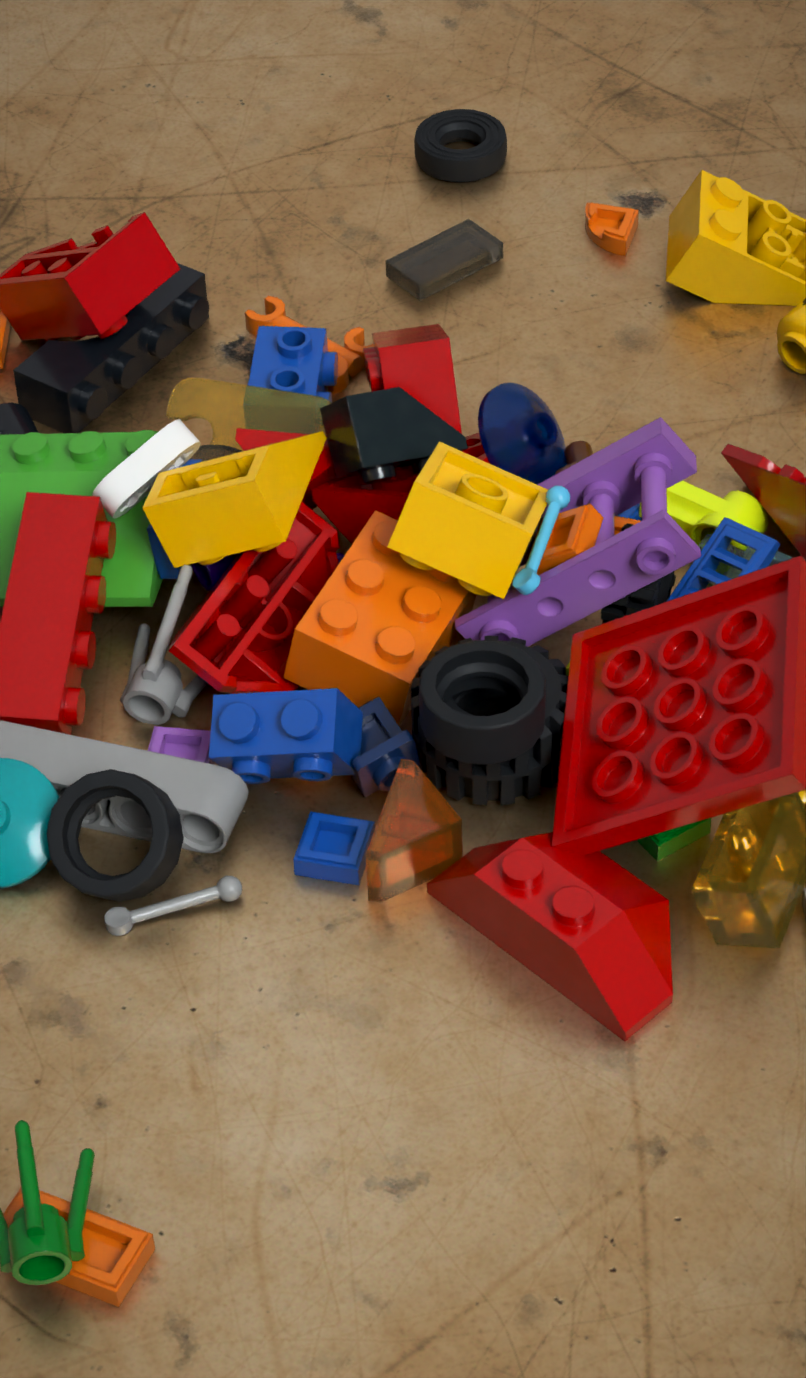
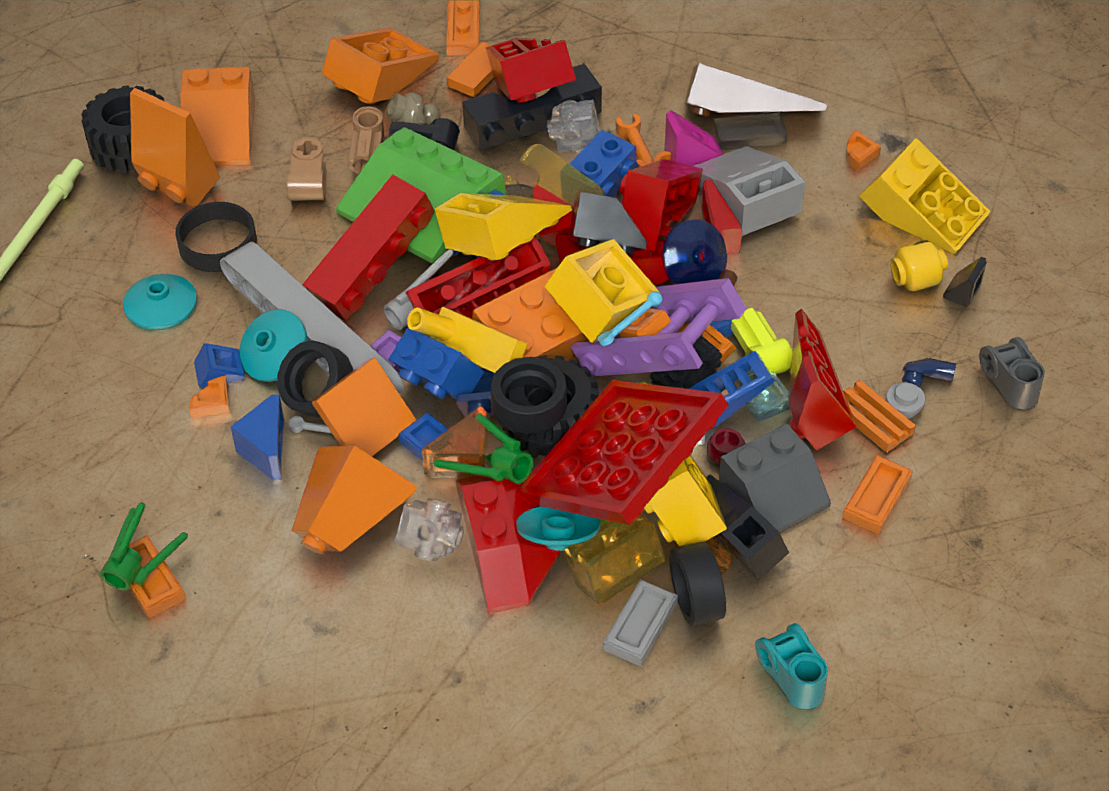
camera: 30 degrees right, 5 degrees up
white beam [92,419,201,519] -> none
black tyre [414,109,507,182] -> none
none -> blue slope [230,394,284,480]
none -> orange slope [291,445,417,555]
none -> orange tile [311,357,416,456]
none -> clear brick [395,499,464,561]
none -> yellow piece [407,307,528,373]
none -> green plant [433,413,533,483]
none -> teal dish [517,506,600,551]
none -> clear brick [547,100,601,153]
none -> dark pink slope [664,110,723,166]
none -> wedge [684,63,828,118]
none -> light grey slope [694,146,805,236]
none -> red slope [701,180,742,255]

